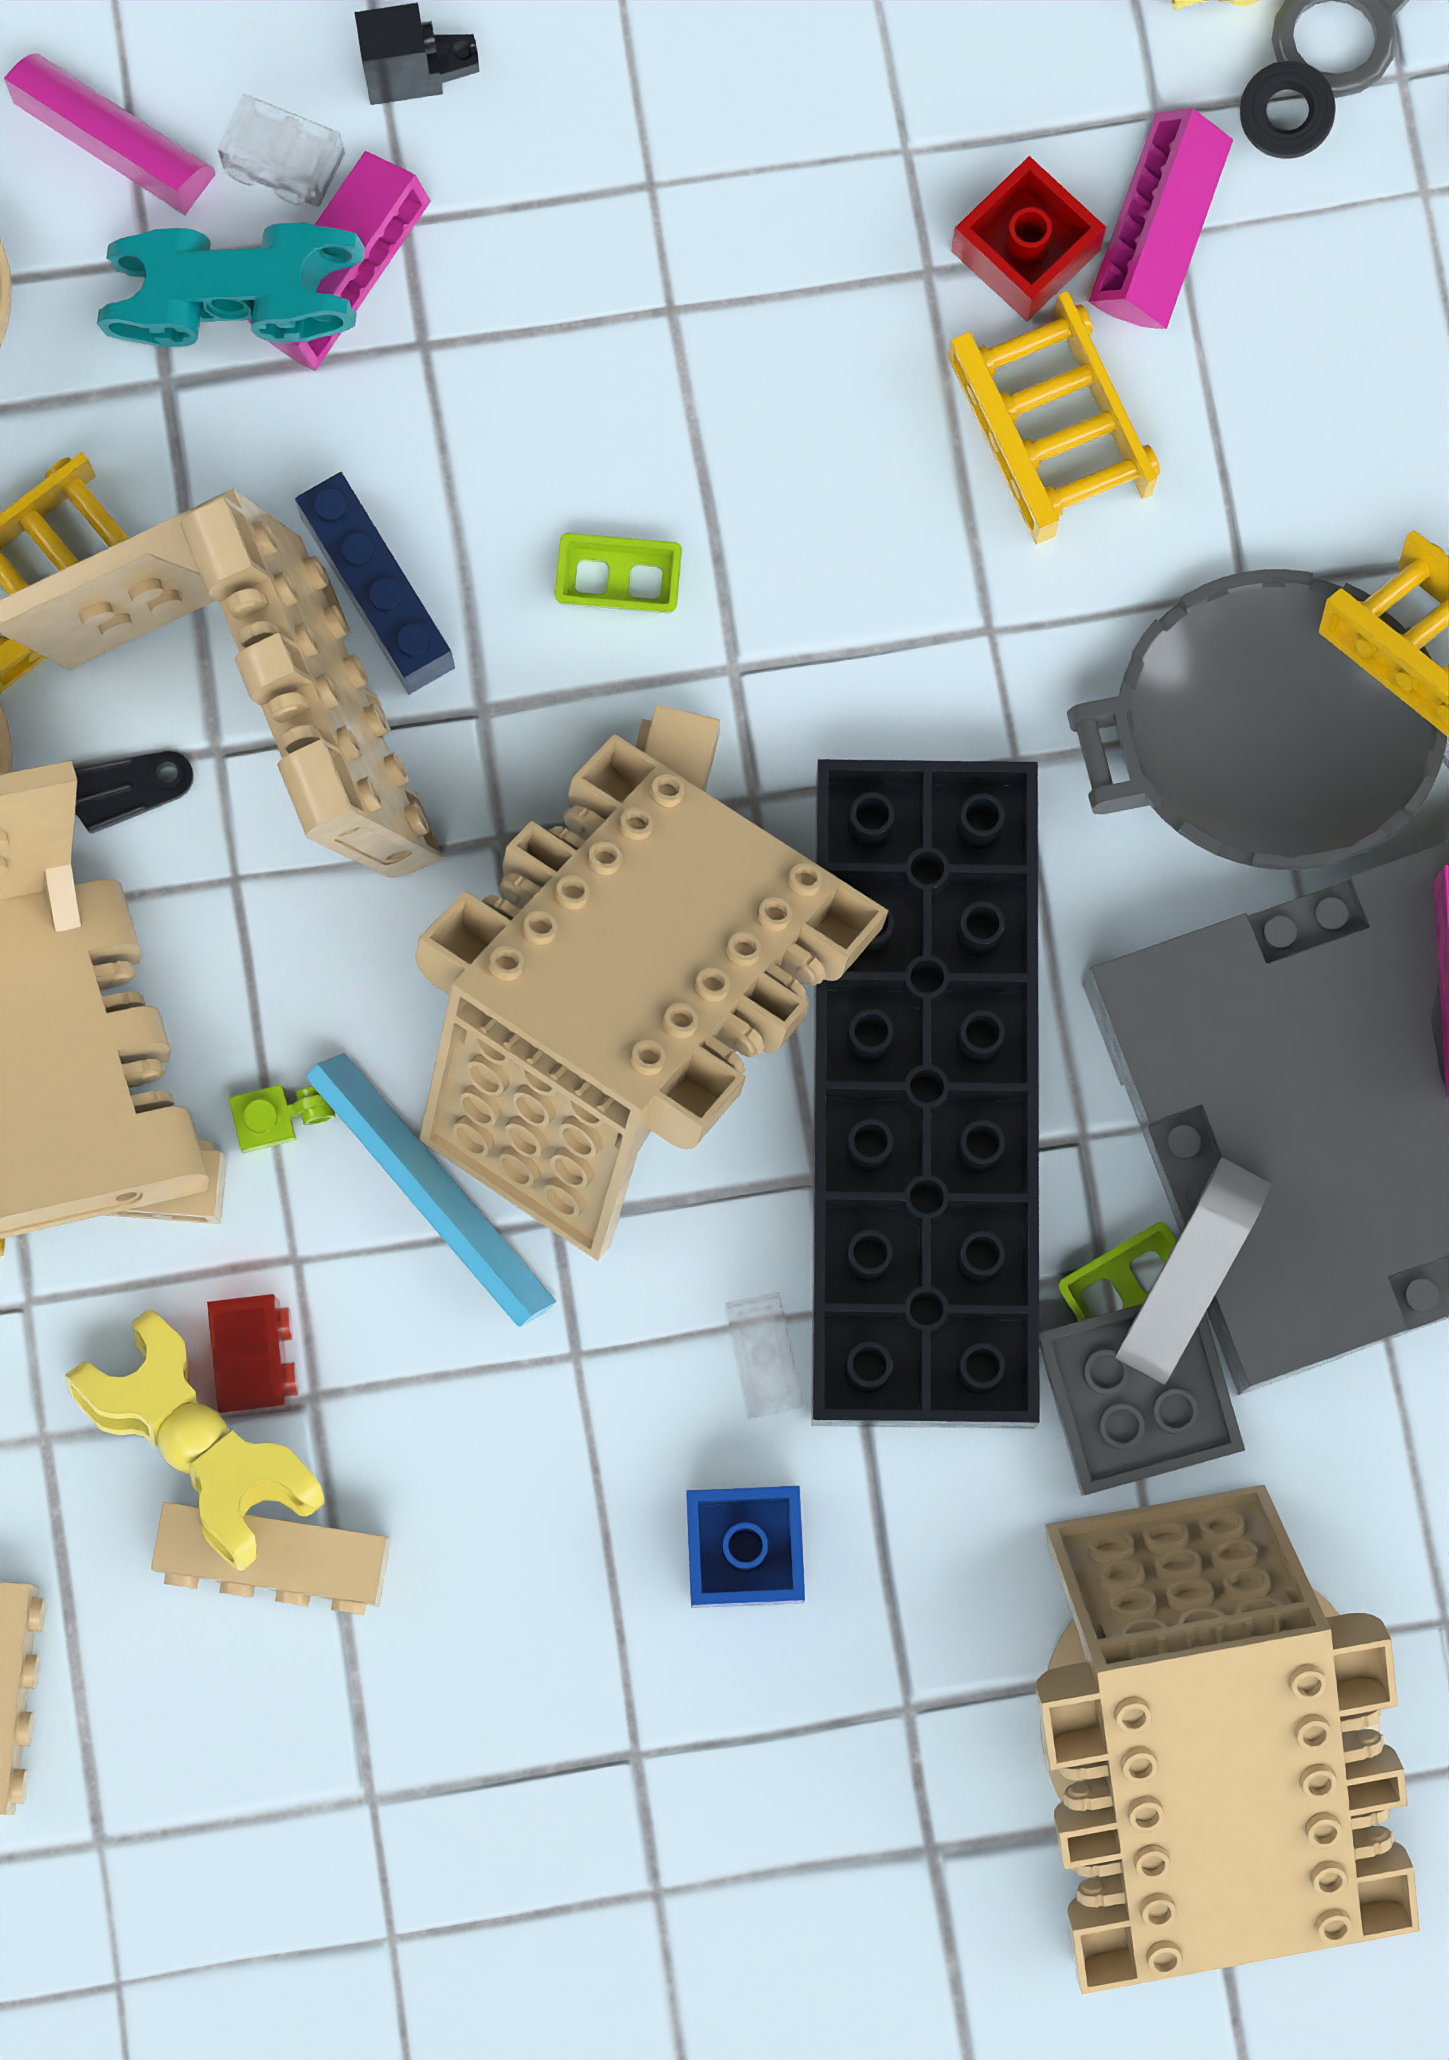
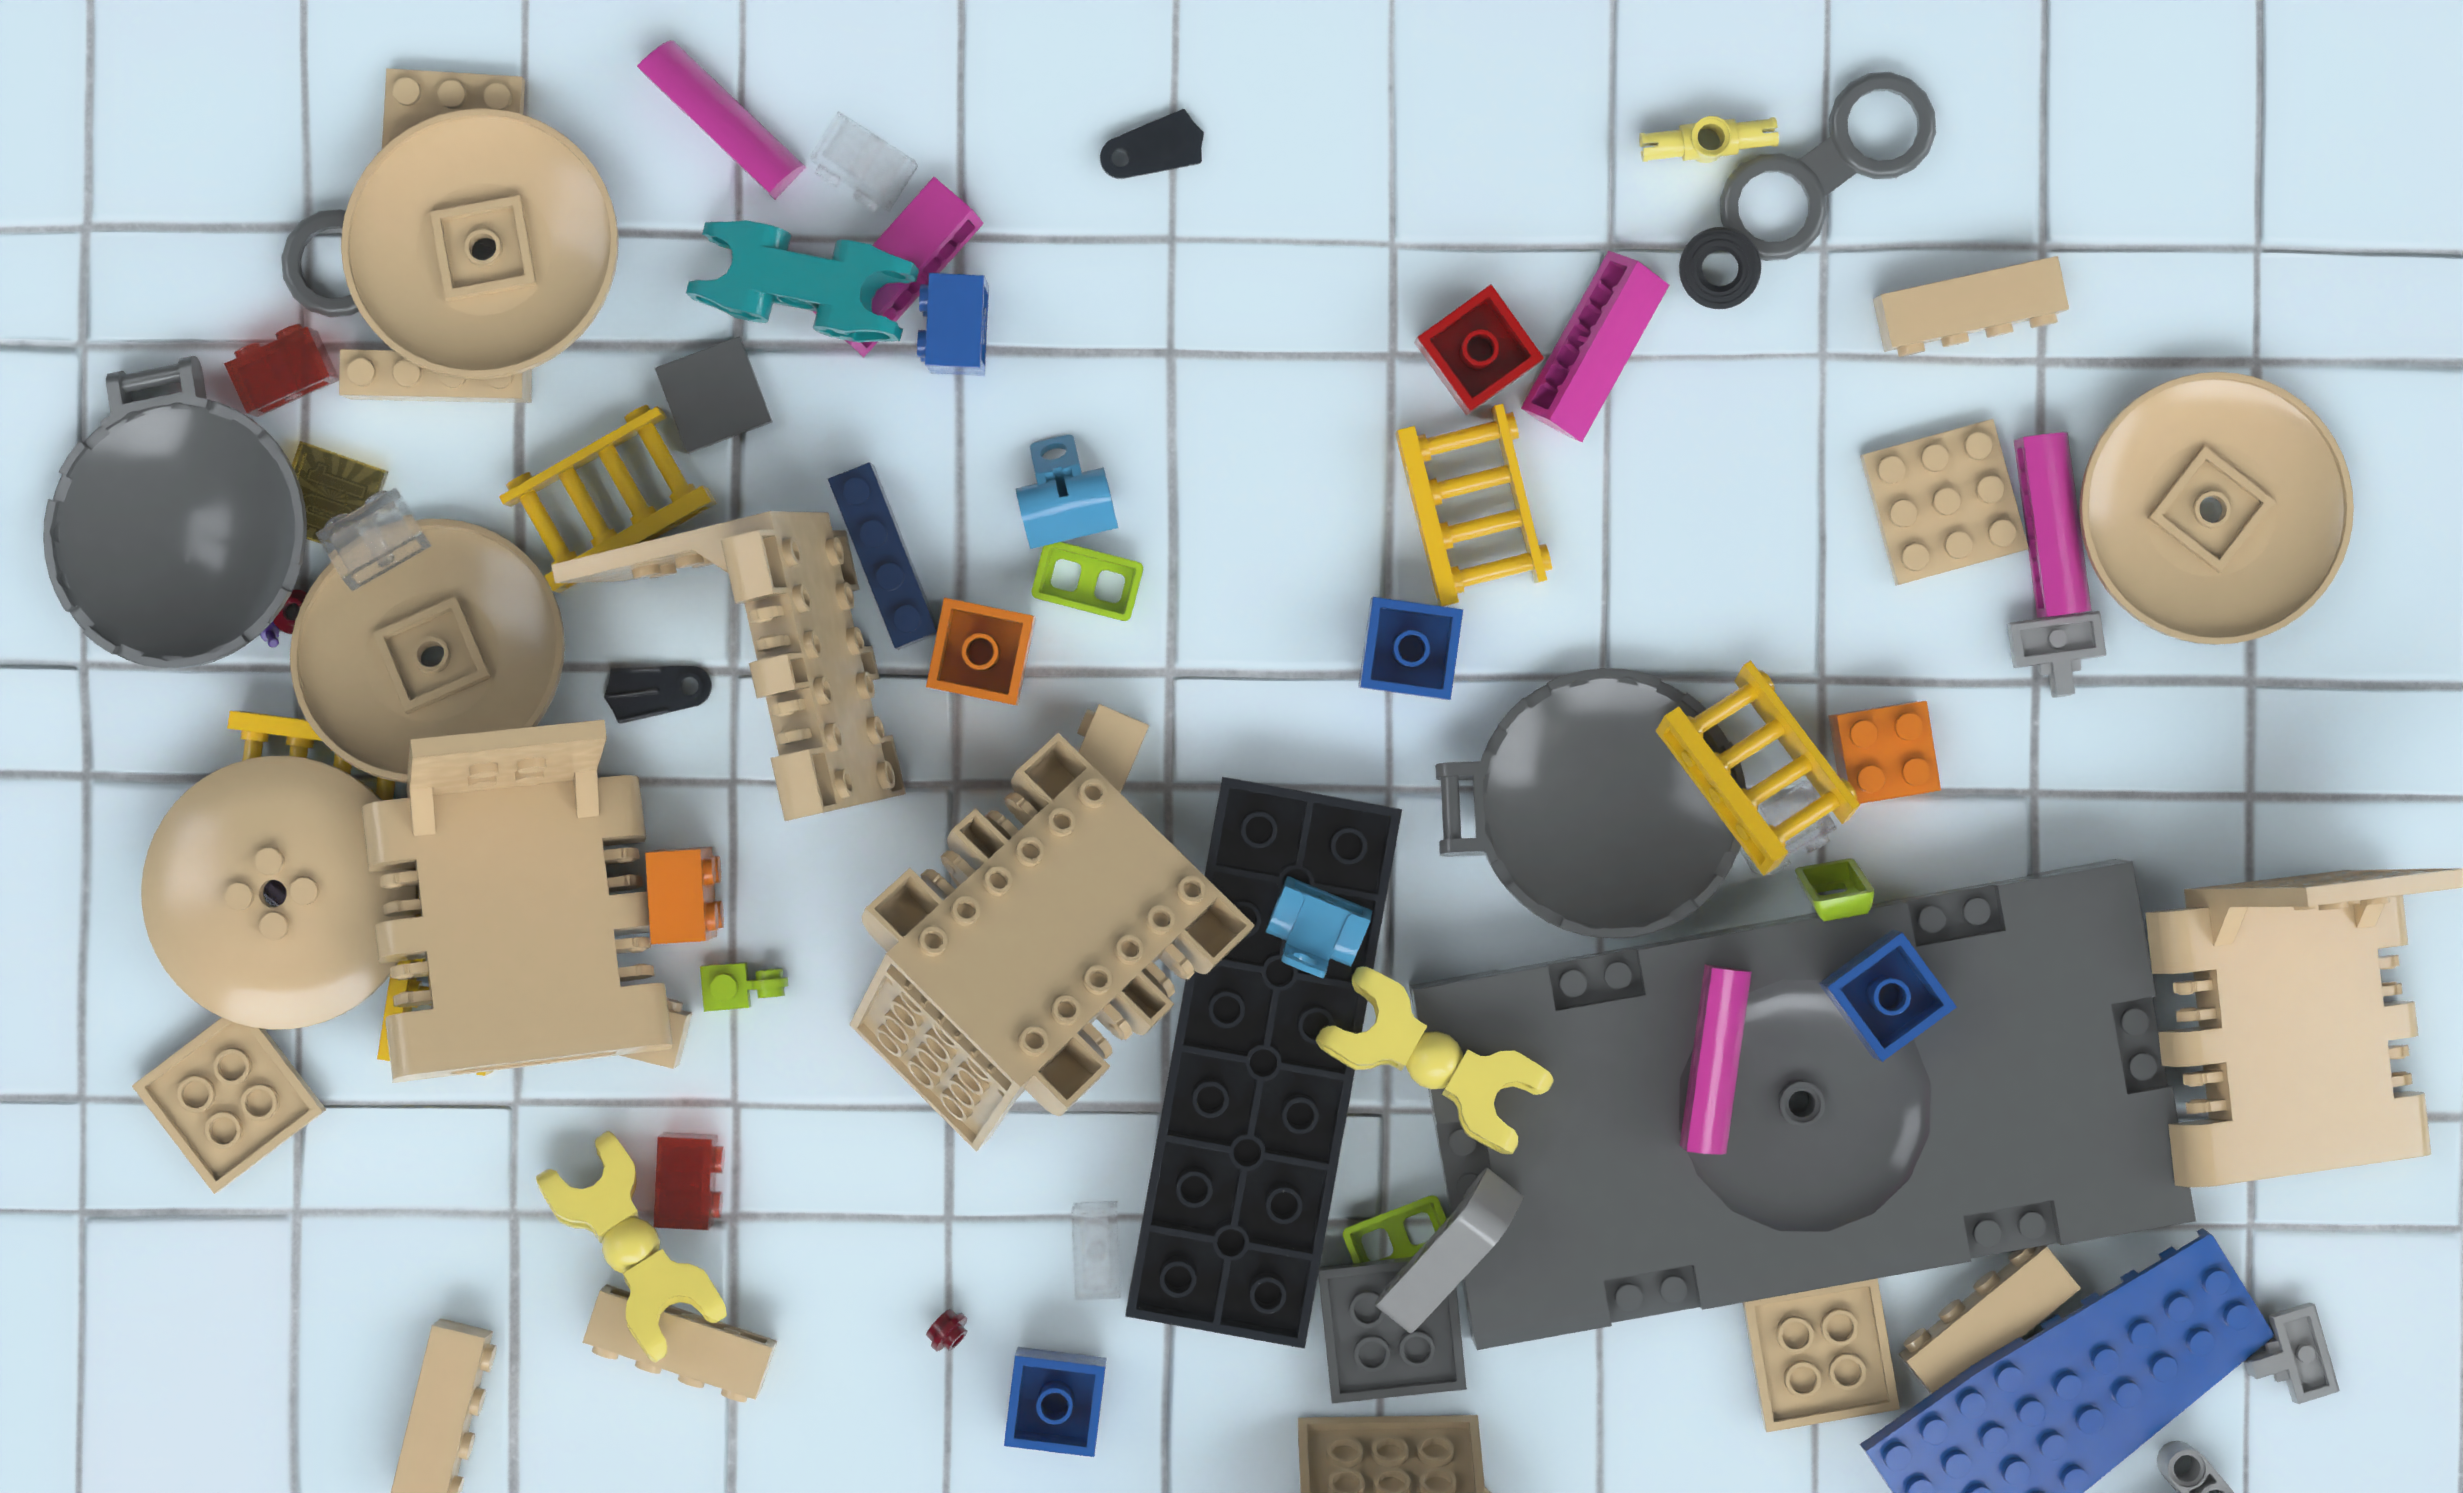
camera: 10 degrees right, 10 degrees up
medium azure tile [306,1053,557,1327] -> none
black hinge [354,3,479,105] -> none
none -> orange brick [645,847,724,944]
none -> dark grey tile [655,336,773,454]
none -> blue brick [917,273,989,376]
none -> orange brick [926,598,1036,706]
none -> dark red plate [926,1309,968,1352]
none -> dark azure piece [1015,435,1118,549]
none -> black piece [1100,109,1204,179]
none -> dark azure piece [1265,876,1372,978]
none -> light yellow piece [1316,967,1554,1154]
none -> blue brick [1358,597,1463,700]

